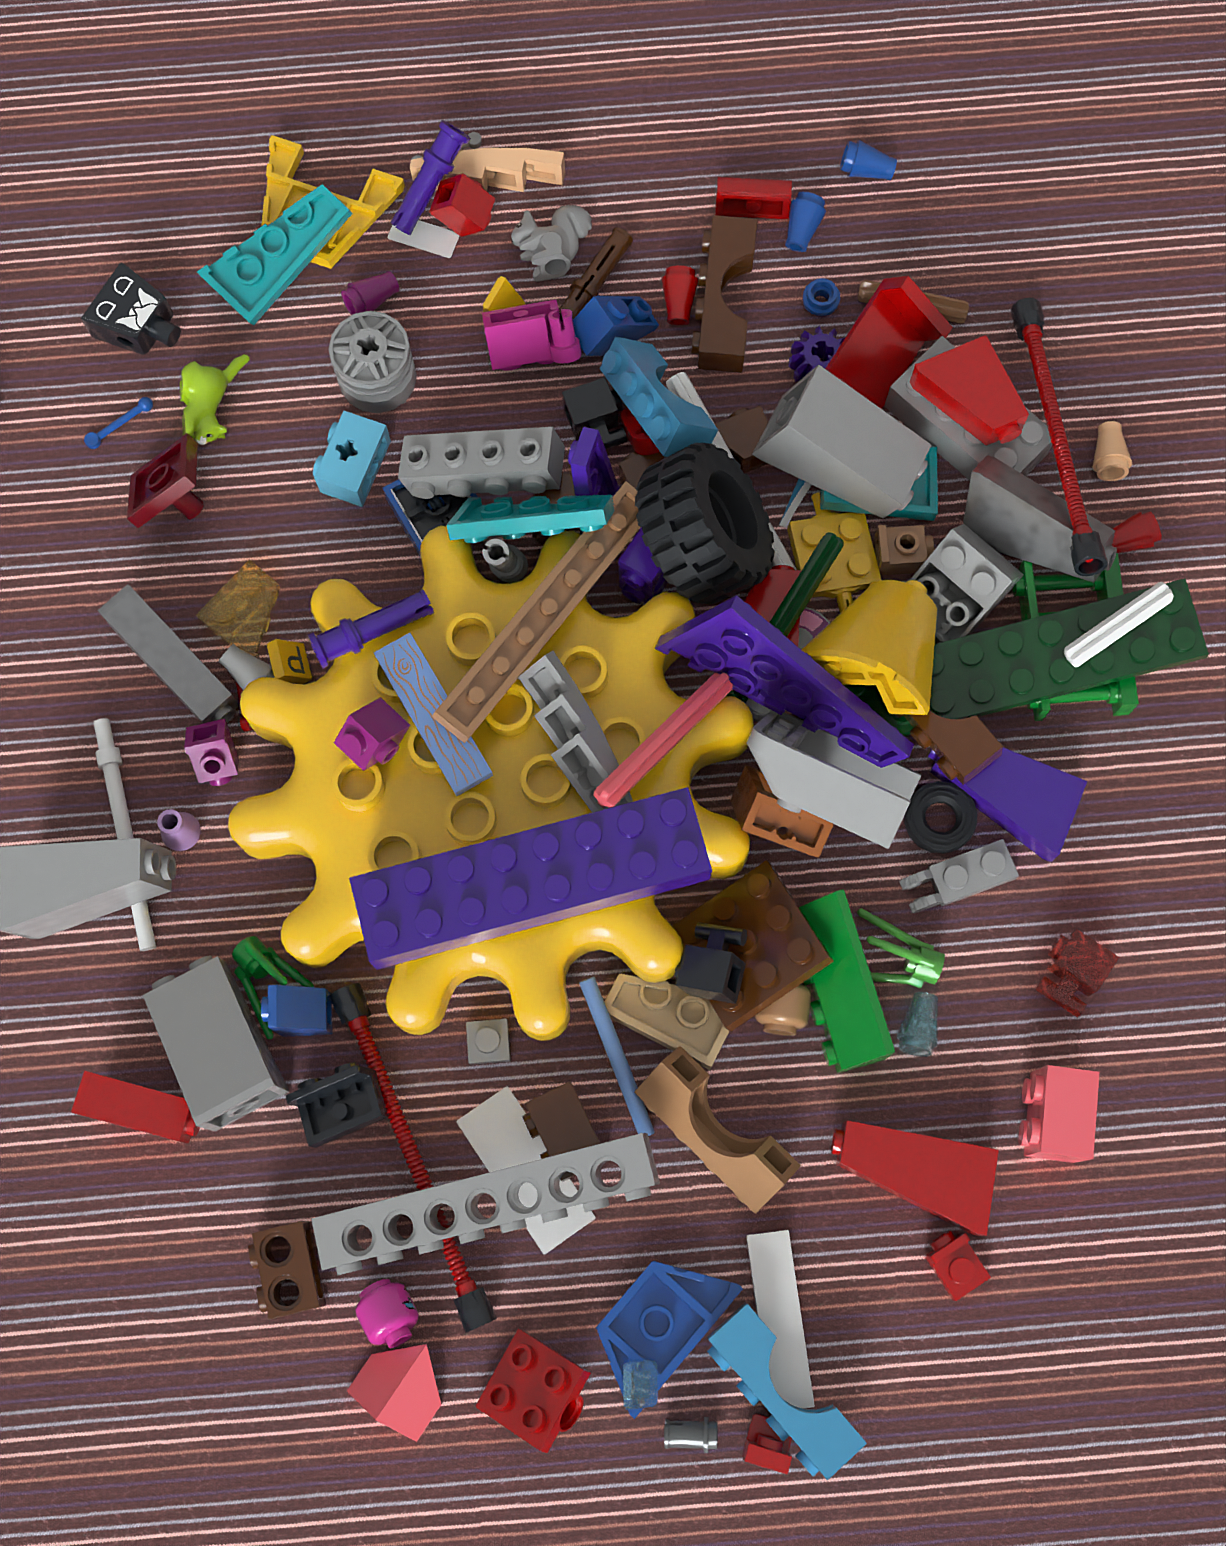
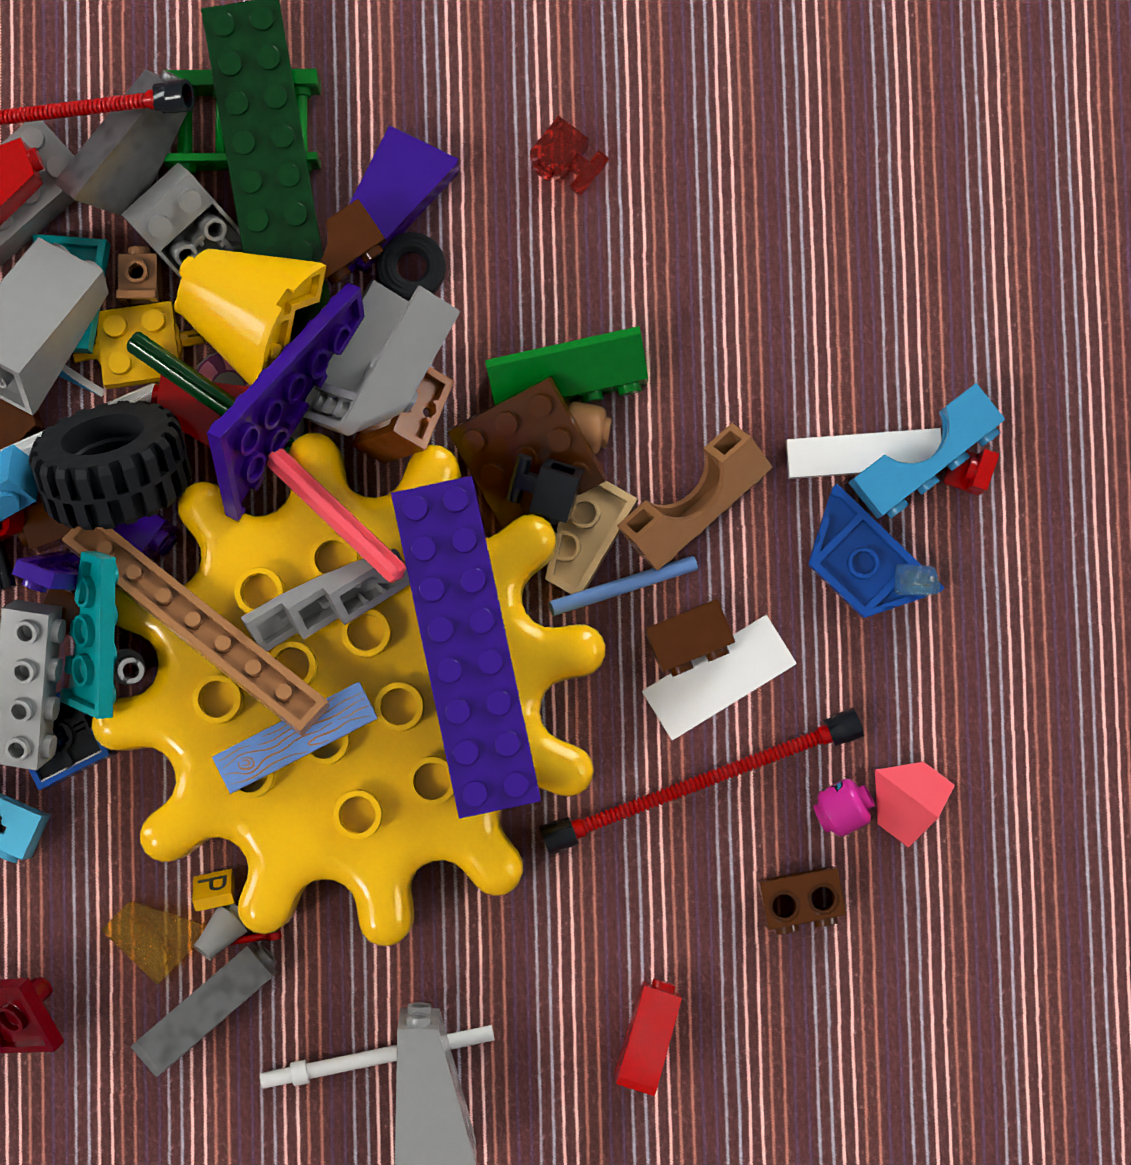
camera: 90 degrees left, 10 degrees up
light grey slope [143,955,290,1131] -> none
lavender cone [157,809,201,851] -> none
magenta brick [184,719,239,786] -> none
green plant [232,936,314,1040] -> none
blue slope [261,985,333,1037] -> none
black bracket [285,1062,389,1148] -> none
dark purple pin [307,589,434,669] -> none
light grey brick [311,1133,660,1276] -> none
magenta brick [334,697,410,771] -> none
light grey plate [466,1019,511,1065] -> none
red plate [475,1328,591,1454] -> none
dark grey pin [664,1417,718,1453] -> none
red slope [831,1120,999,1236] -> none
bright green plant [857,908,945,989] -> none
clear light blue cone [896,992,938,1057] -> none
light grey hinge [899,839,1019,914] -> none
red bracket [924,1230,991,1301] -> none
coral brick [1018,1065,1100,1163] -> none
white axle [1064,582,1174,667] -> none
light nougat cone [1092,421,1132,481] -> none
red cone [1112,511,1162,553] -> none

